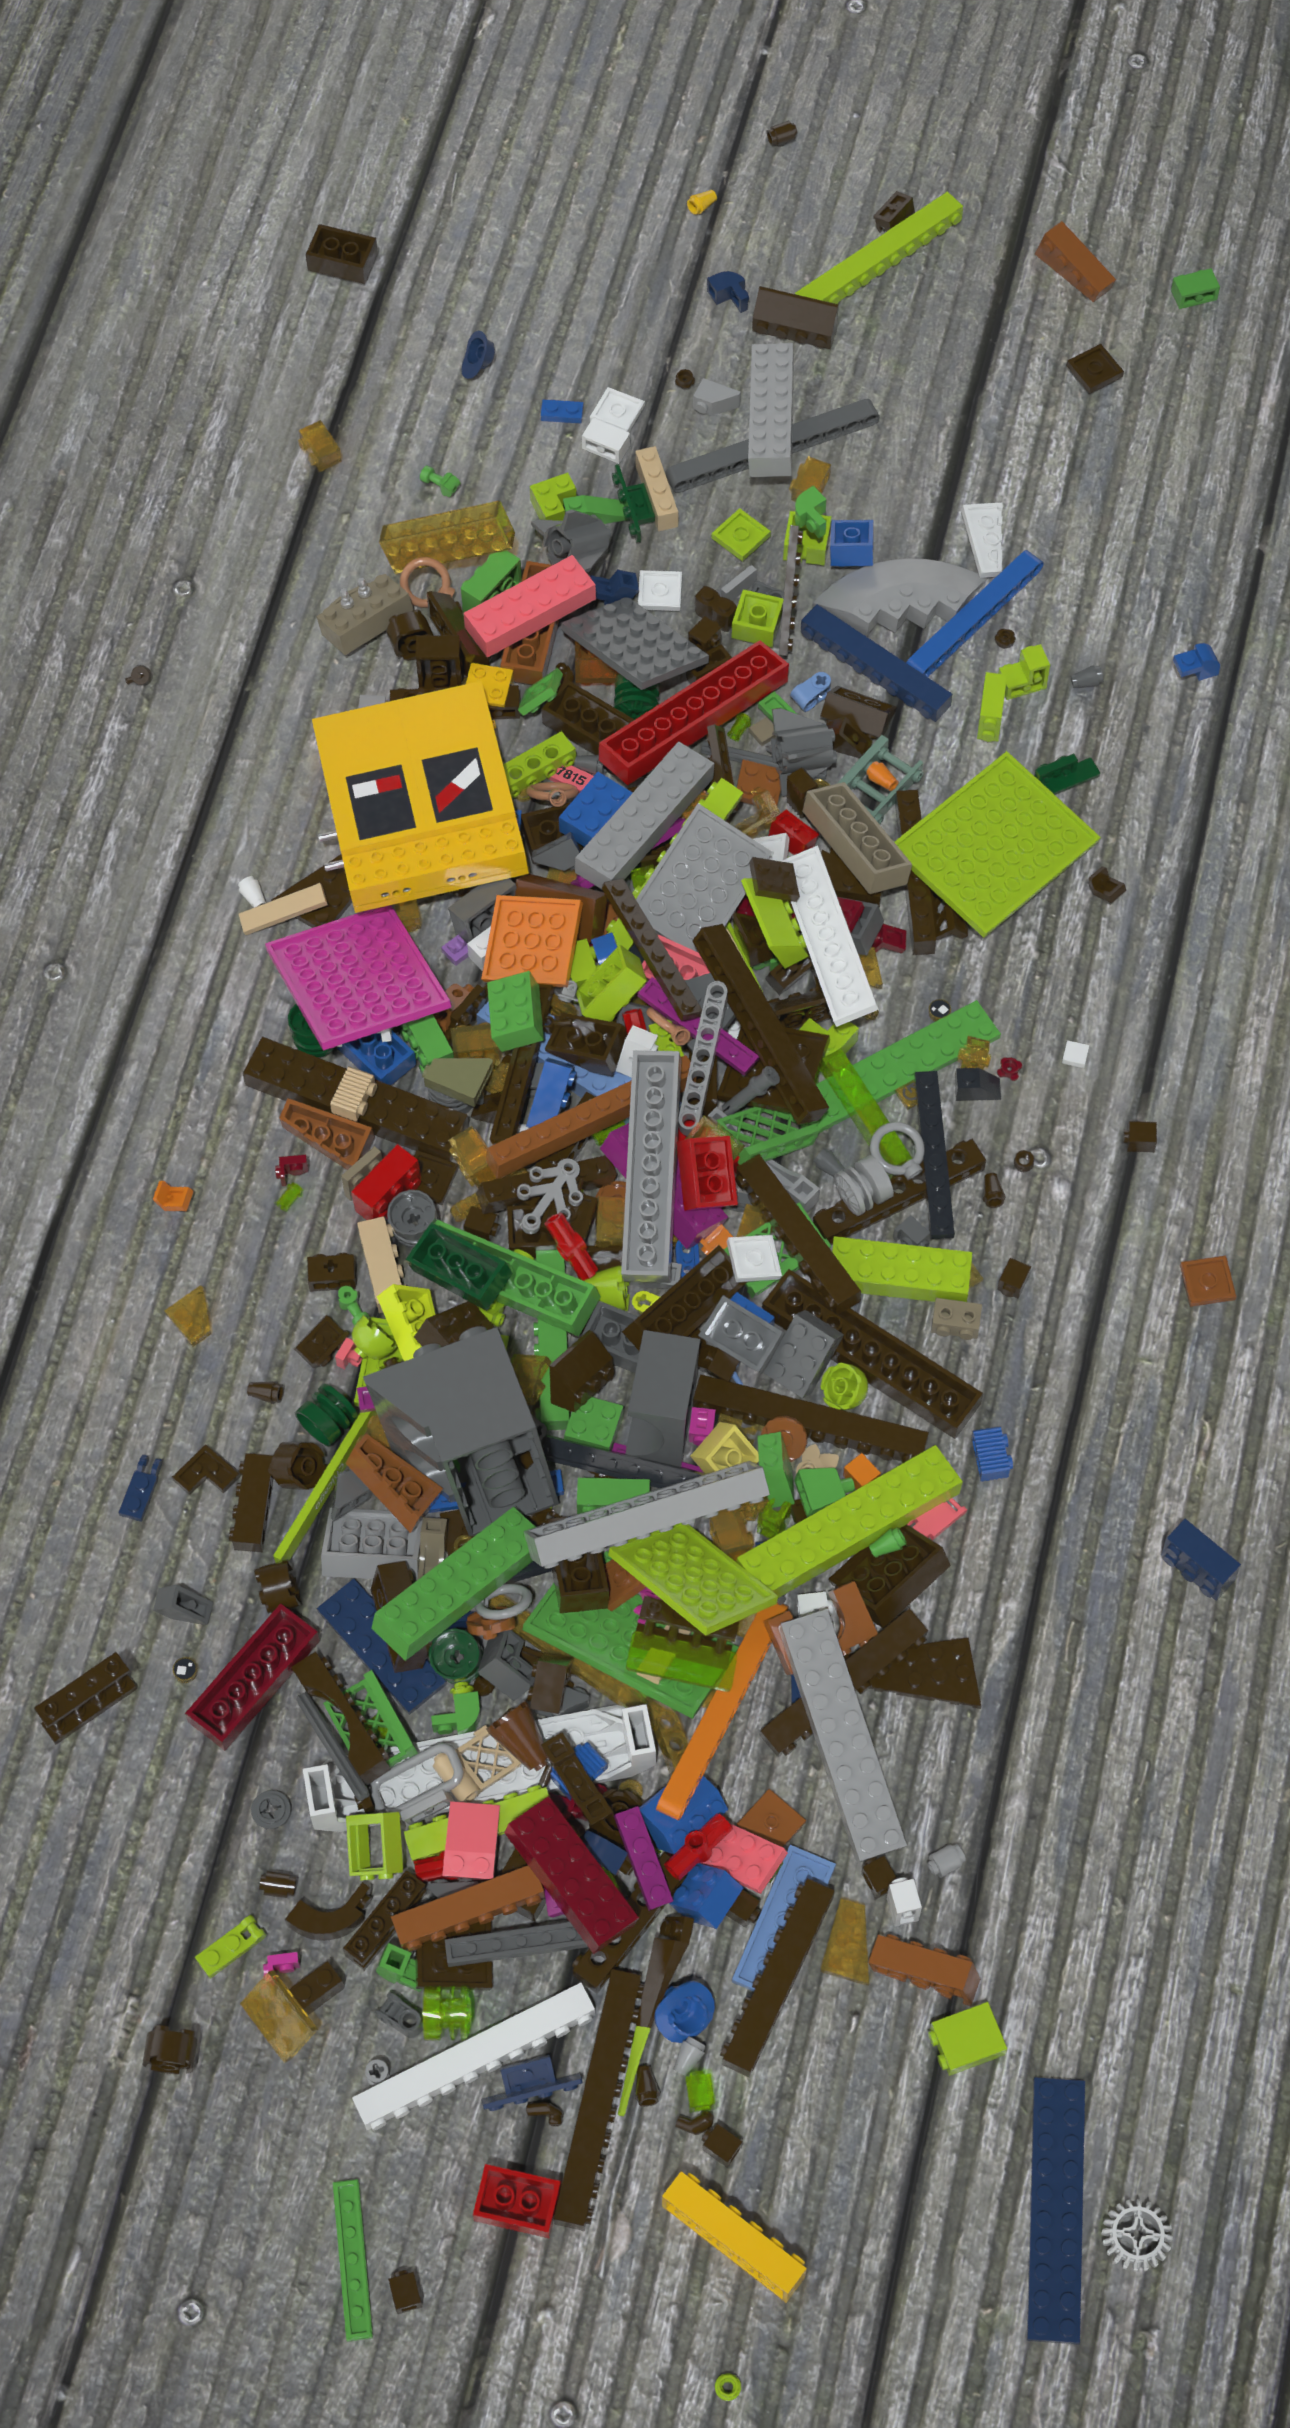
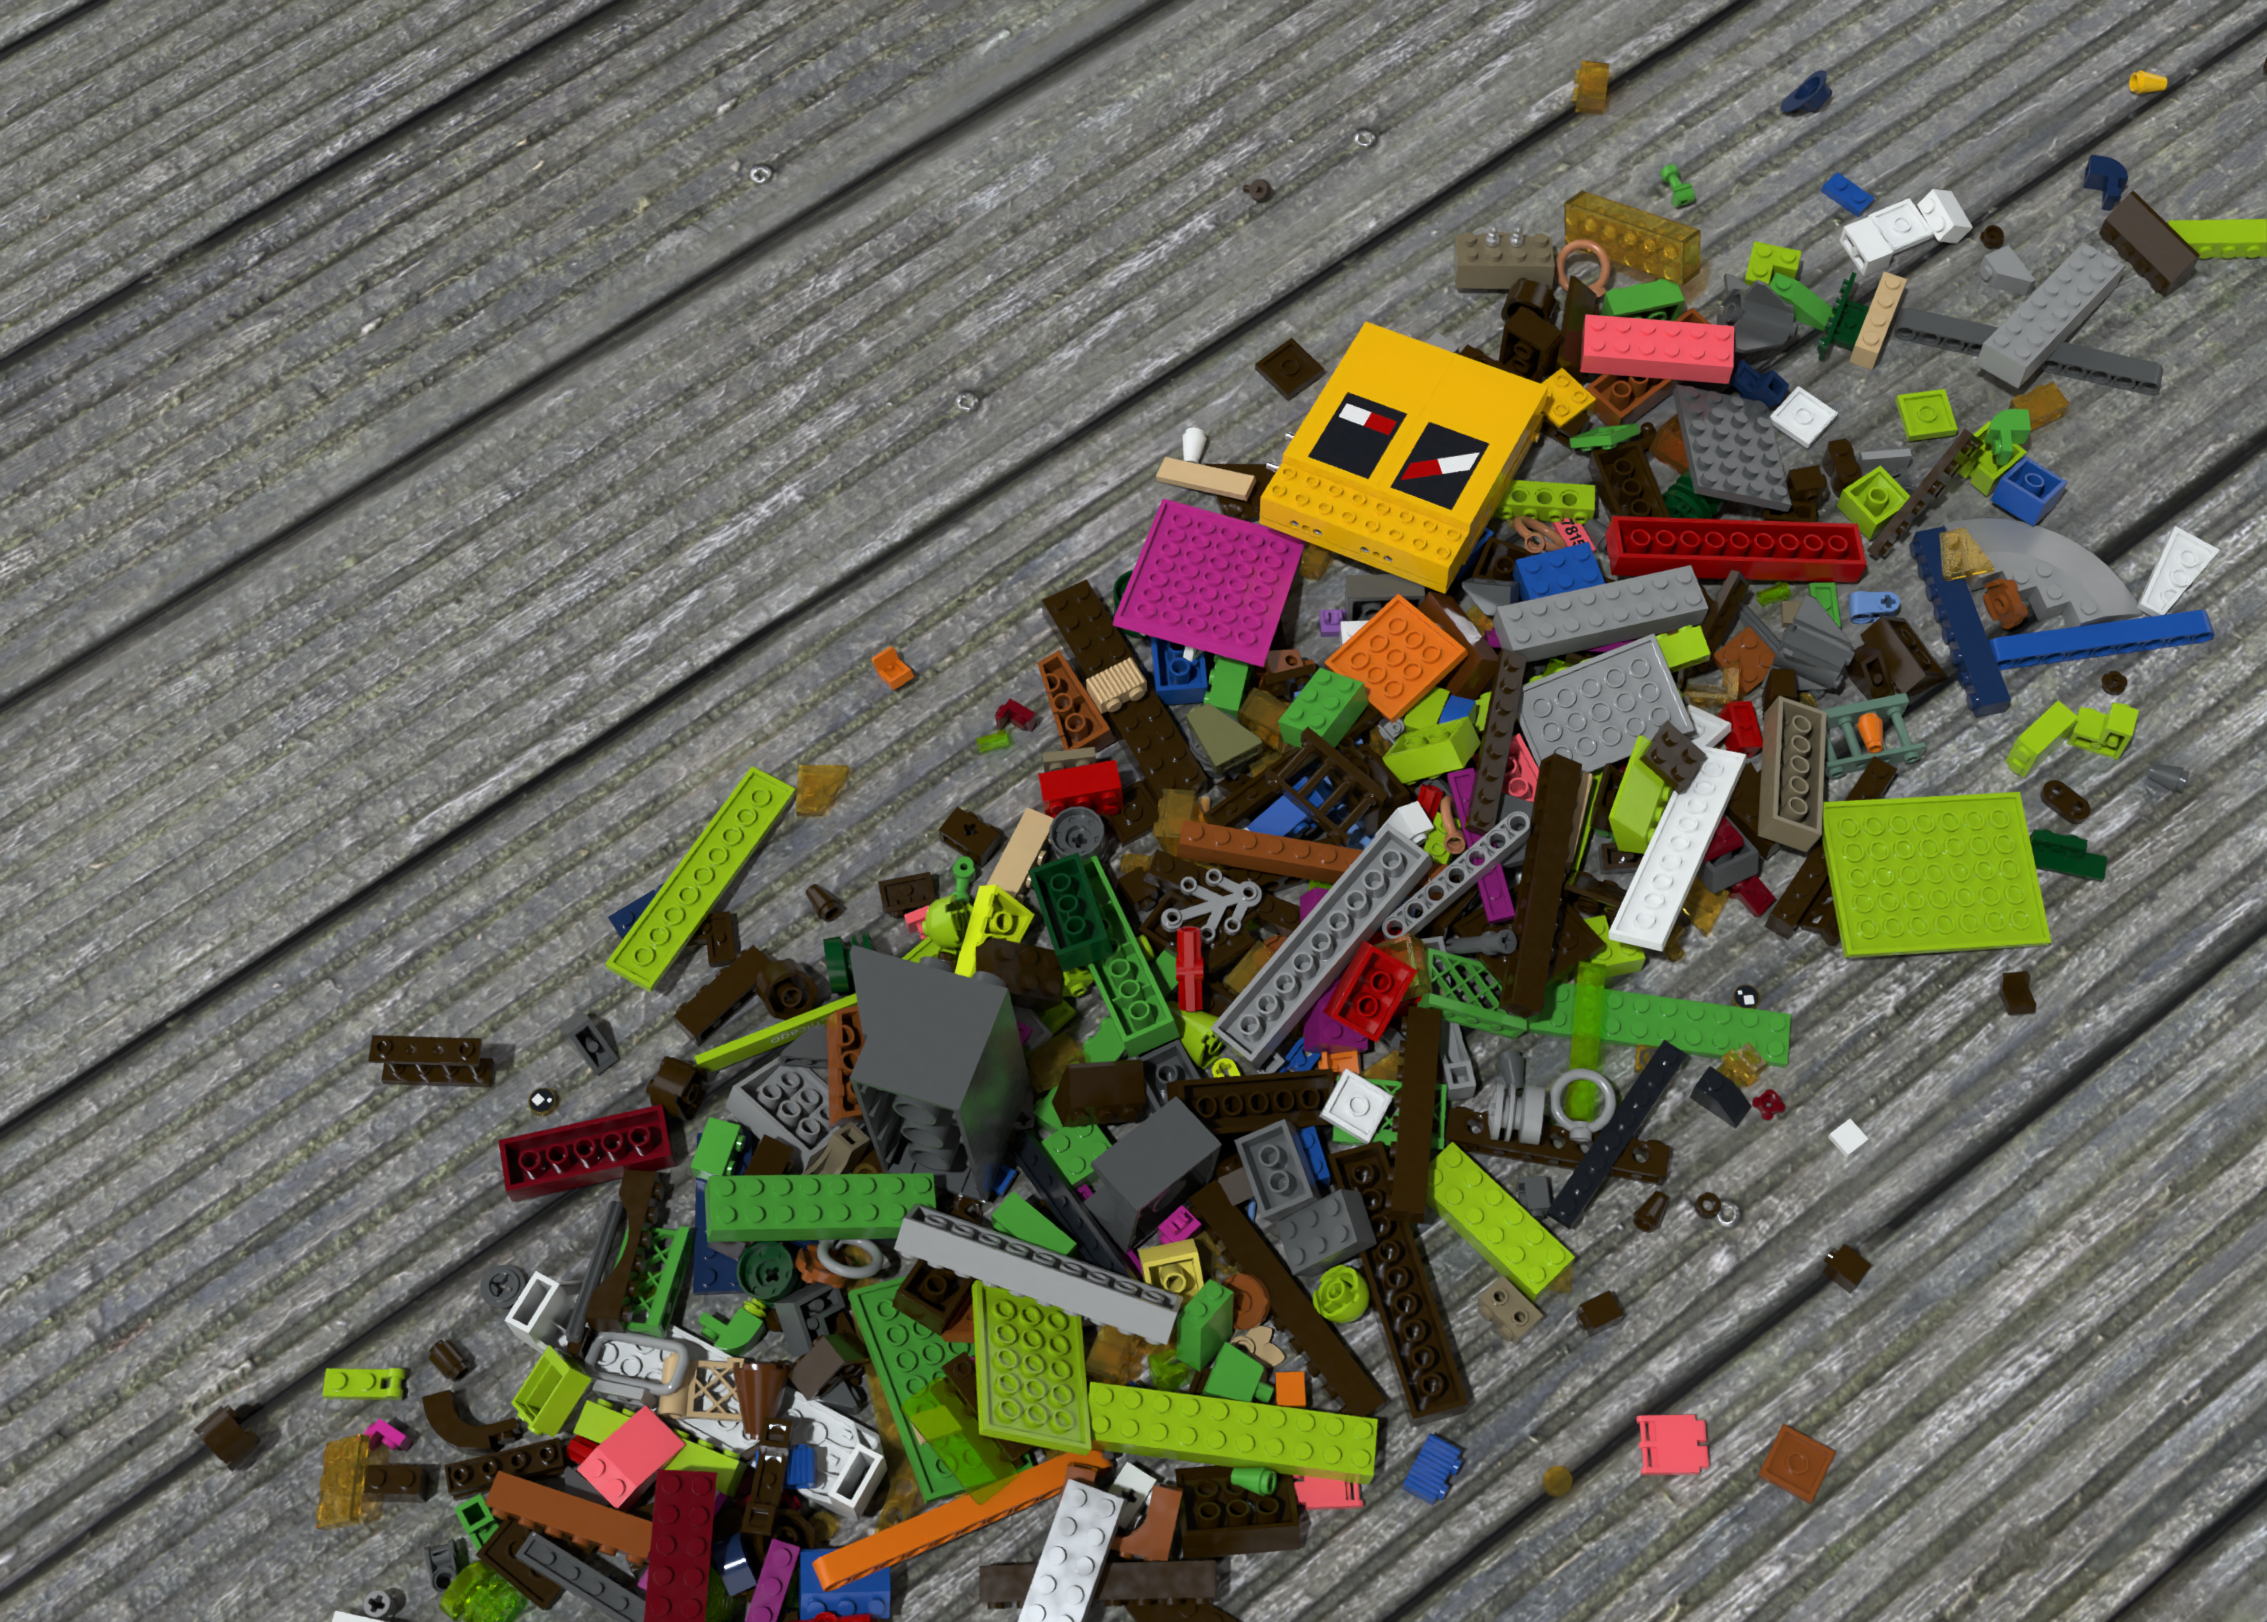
camera: 40 degrees right, 0 degrees up
none -> lime plate [605,766,796,993]
none -> bright green brick [690,1117,746,1180]
none -> dark brown plate [1255,338,1324,400]
none -> dark brown fence [1265,727,1389,847]
none -> clear yellow tile [1542,1466,1572,1497]
none -> coral plate [1636,1415,1709,1475]
none -> white brick [1917,189,1973,243]
none -> clear yellow wing [1939,527,1994,581]
none -> dark orange plate [1983,578,2028,629]
none -> dark brown plate [2040,780,2091,824]

